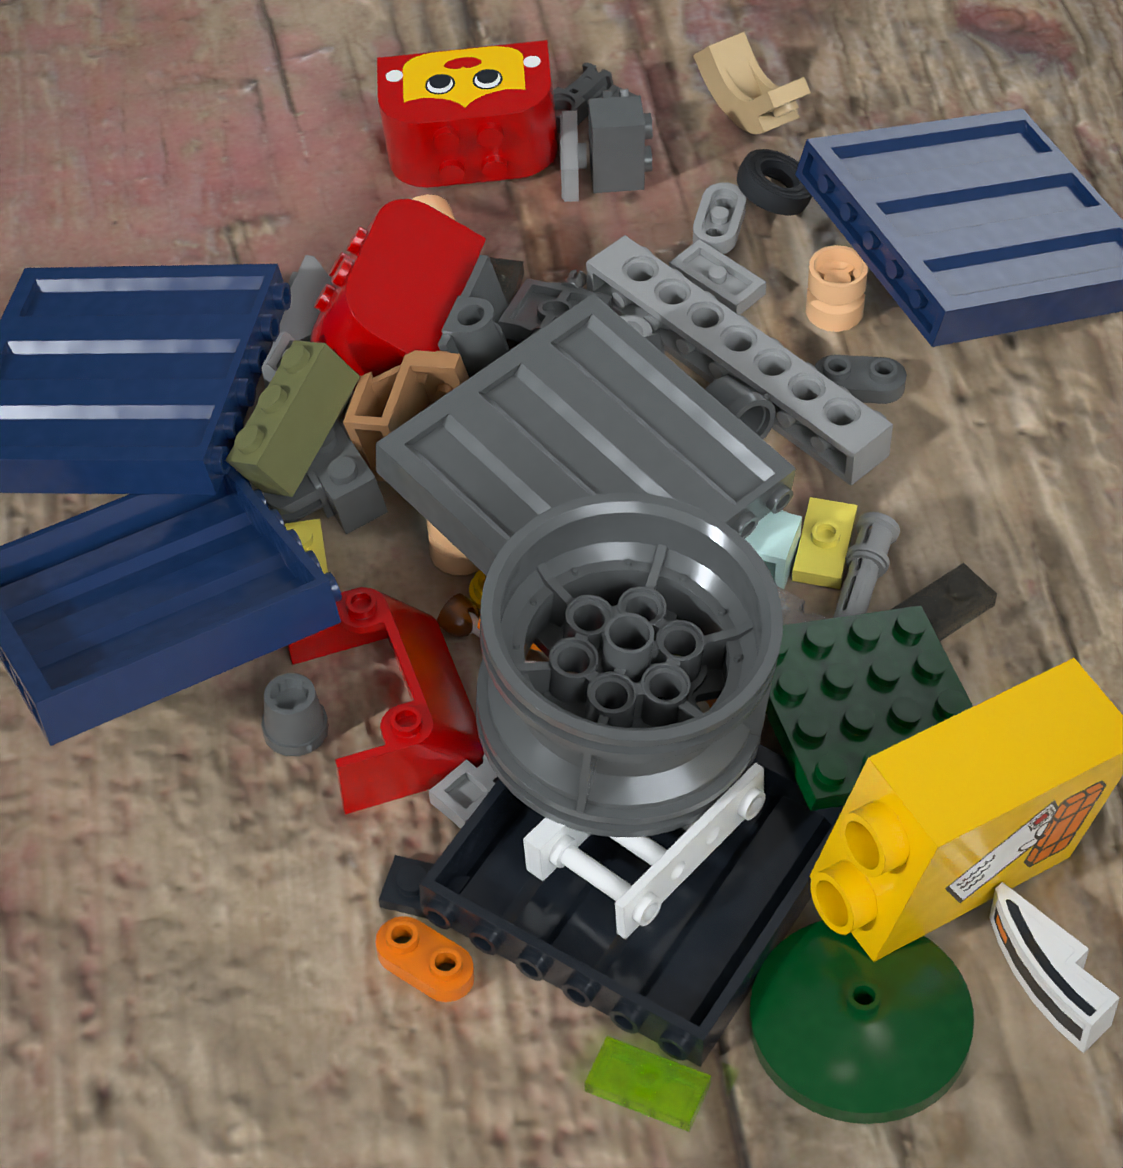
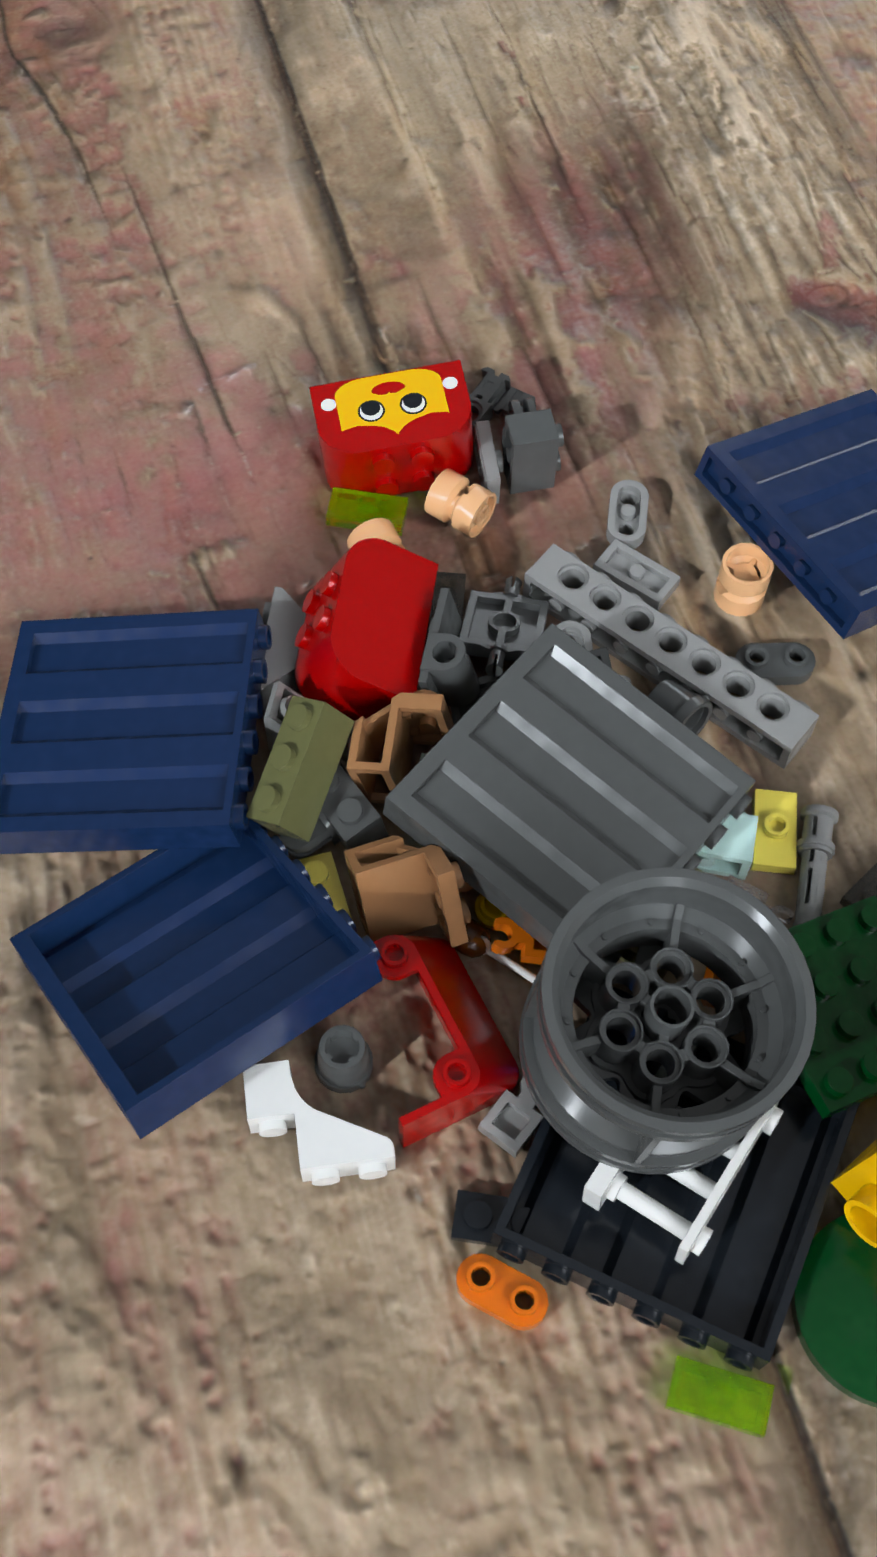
camera: 10 degrees left, 10 degrees up
tan arch [693,32,811,134] -> none
black tyre [736,149,812,216] -> none
none -> white arch [243,1060,396,1186]
none -> clear neon green plate [326,487,409,536]
none -> medium nougat piece [344,835,471,948]
none -> light nougat wheel [424,469,497,538]

